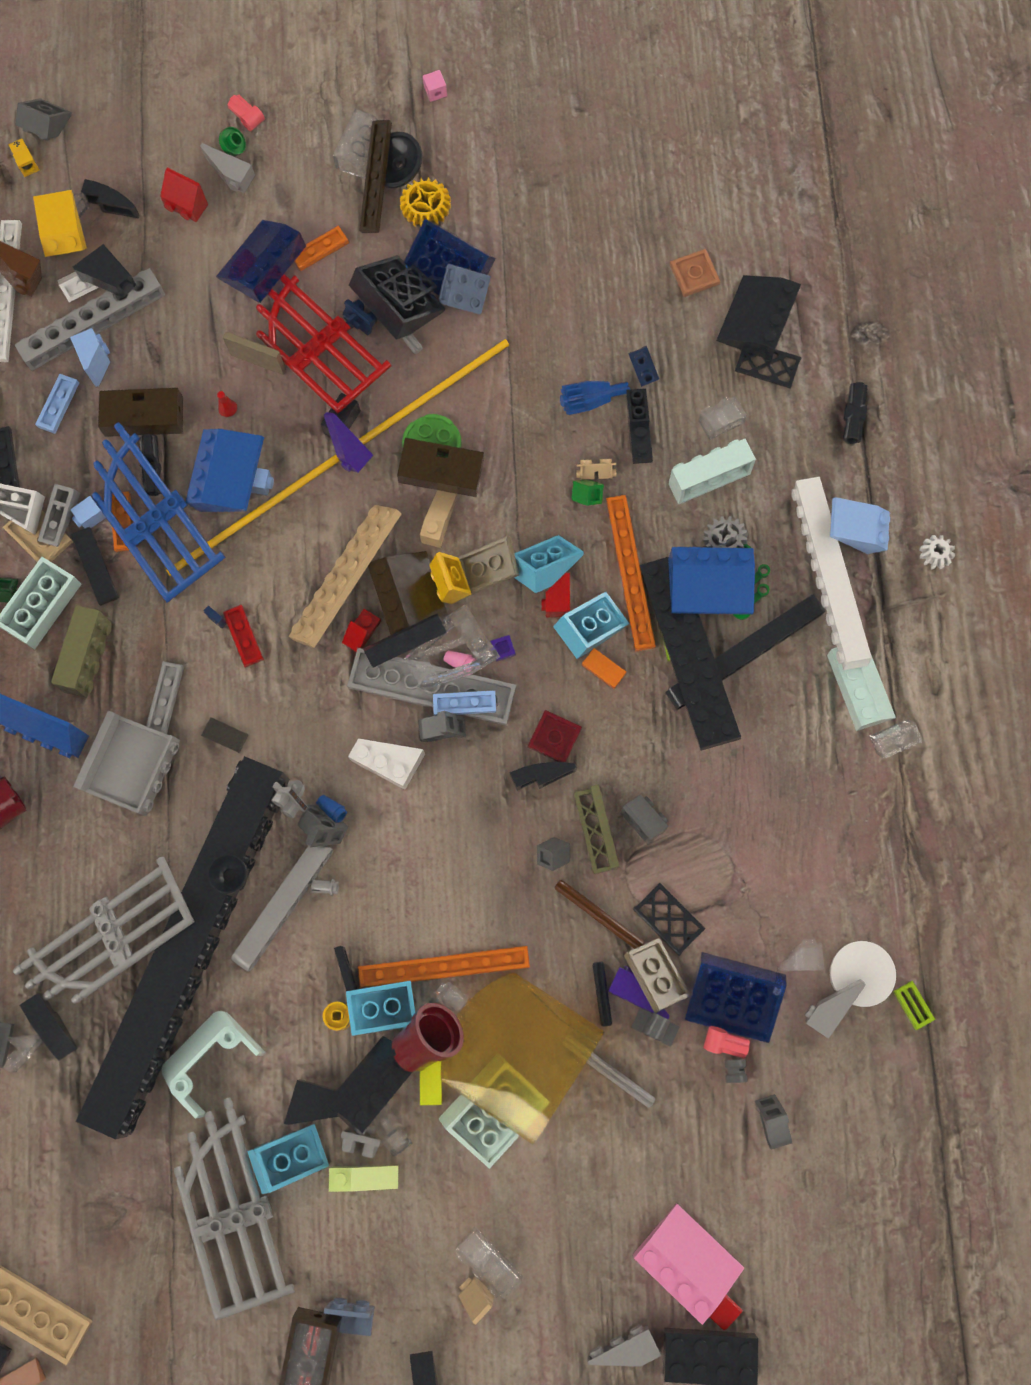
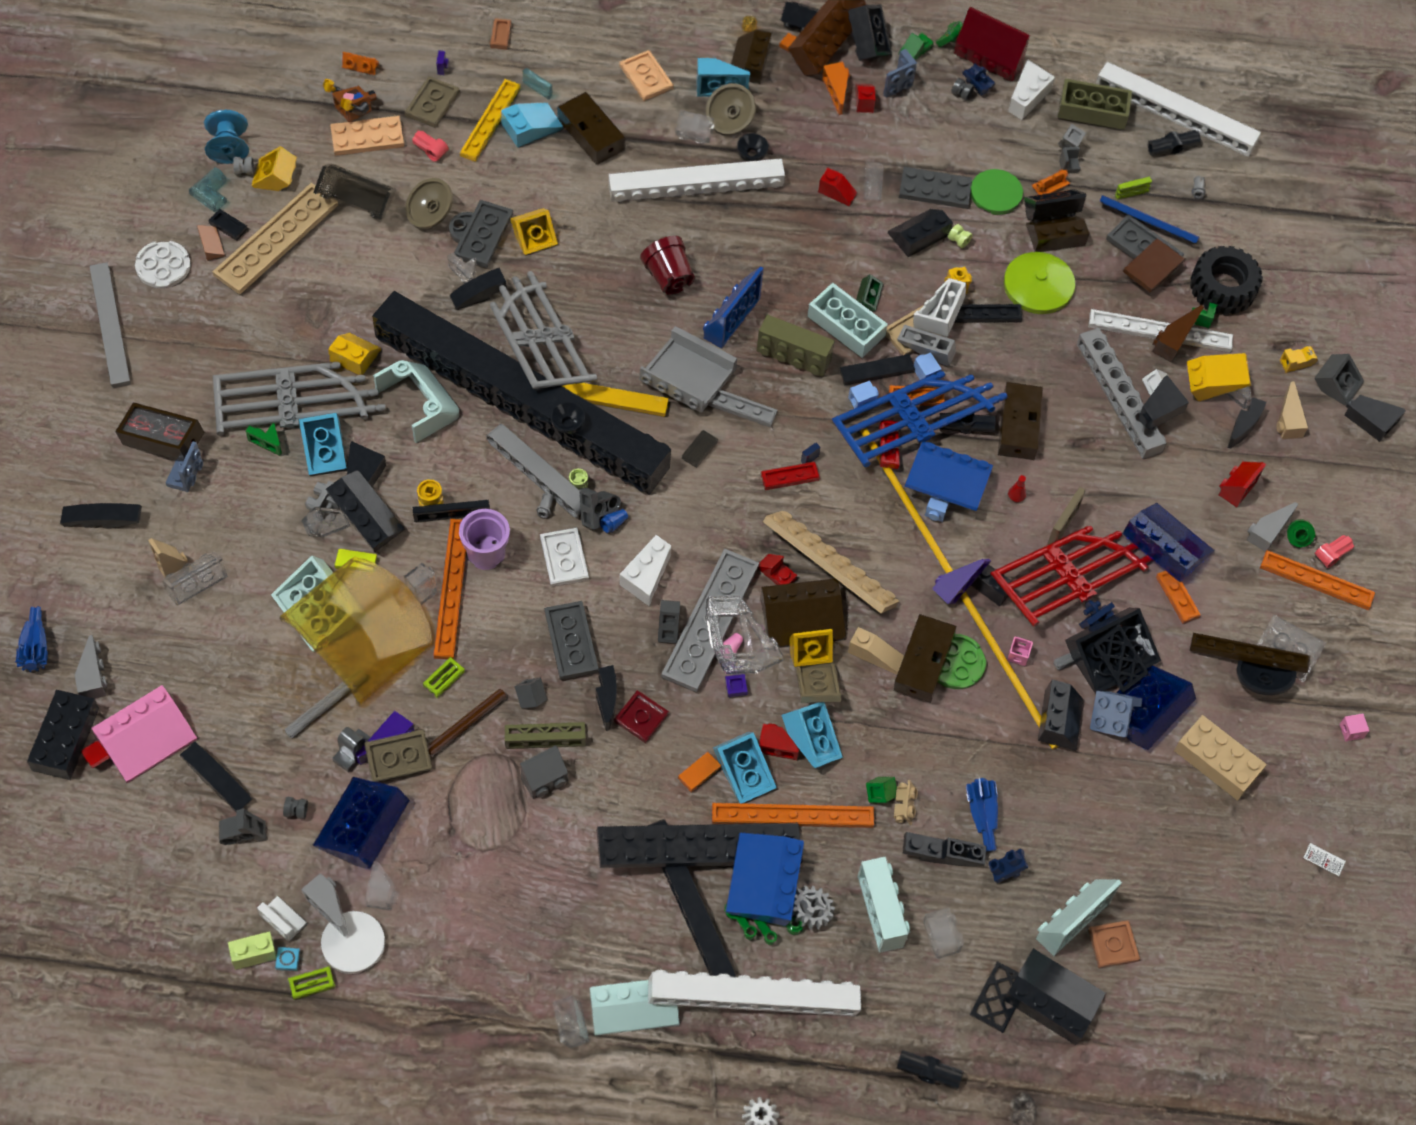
camera: 90 degrees right, 15 degrees down
light blue plate [35,374,79,434] -> none
light blue slope [70,328,110,387] -> none
light grey hips [271,780,308,818] -> none
yellowish green slope [329,1165,399,1192] -> none
medium azure slope [346,981,415,1036] -> none
black tile [363,613,447,668] -> none
dark red piece [392,1003,464,1072] -> none
yellow gear [400,177,451,229] -> none
light blue plate [433,691,496,716] -> none
black axle [592,962,612,1027] -> none
black window [633,883,706,956] -> none
coral piece [703,1026,750,1059] -> none
light blue slope [830,497,890,554] -> none
none -> black slope [179,742,253,812]
none -> yellowish green brick [228,932,277,970]
none -> green slope [245,423,282,456]
none -> white panel [257,896,307,942]
none -> medium azure tile [275,947,300,971]
none -> yellow slope [328,333,381,375]
none -> lime tile [423,657,465,698]
none -> lavender piece [459,509,510,570]
none -> white tile [540,528,589,587]
none -> dark grey plate [544,601,598,680]
none -> yellow tile [562,383,669,417]
none -> yellowish green wheel [569,468,588,490]
none -> light blue brick [848,381,879,409]
none -> red tile [879,420,900,469]
none -> bright pink piece [1007,636,1033,666]
none -> light aqua slope [1036,879,1122,956]
none -> black slope [1038,679,1083,751]
none -> tan brick [1174,715,1267,801]
none -> orange tile [1260,550,1375,610]
none -> tan slope [1277,382,1308,439]
none -> white sticker [1304,843,1345,876]
none -> black slope [1345,395,1406,442]

